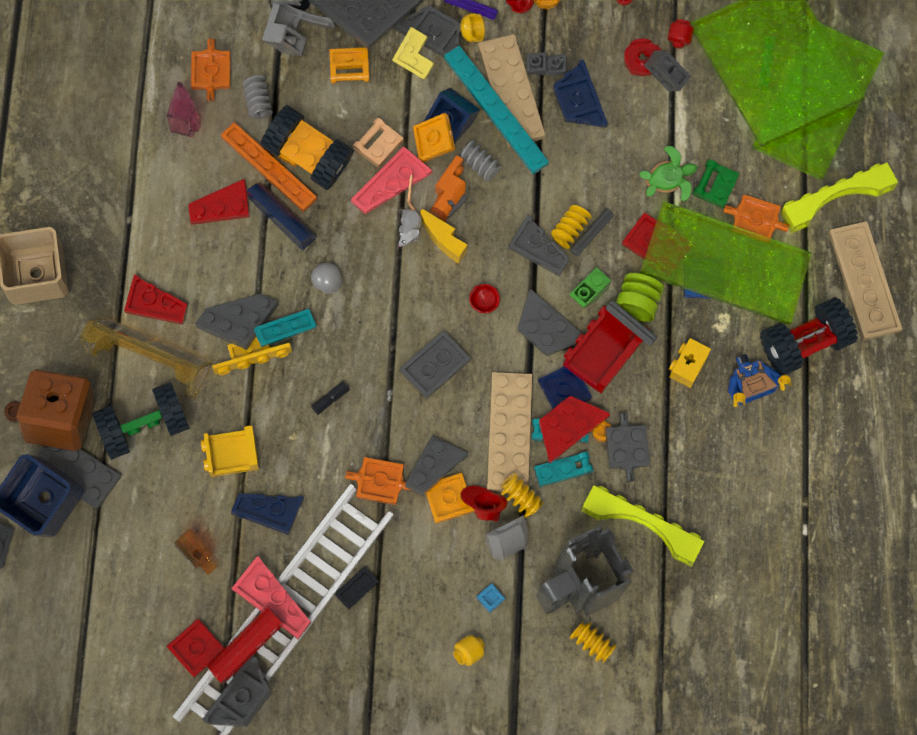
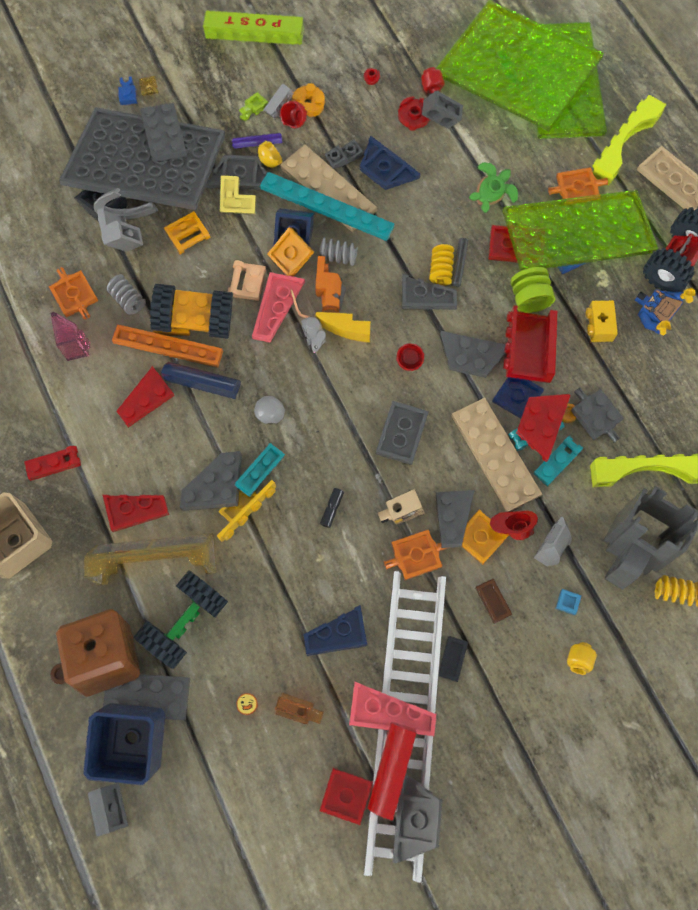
camera: 25 degrees left, 0 degrees up
yellow panel [201,426,259,477] -> none
yellow piece [500,472,544,518] -> none
bright green slope [569,267,611,308] -> none
dark grey axle [606,301,657,346] -> none
green plate [693,159,740,209] -> none
none -> red plate [24,446,81,481]
none -> light yellow tile [236,693,258,715]
none -> tan torso [378,489,425,525]
none -> reddish brown tile [475,578,513,624]

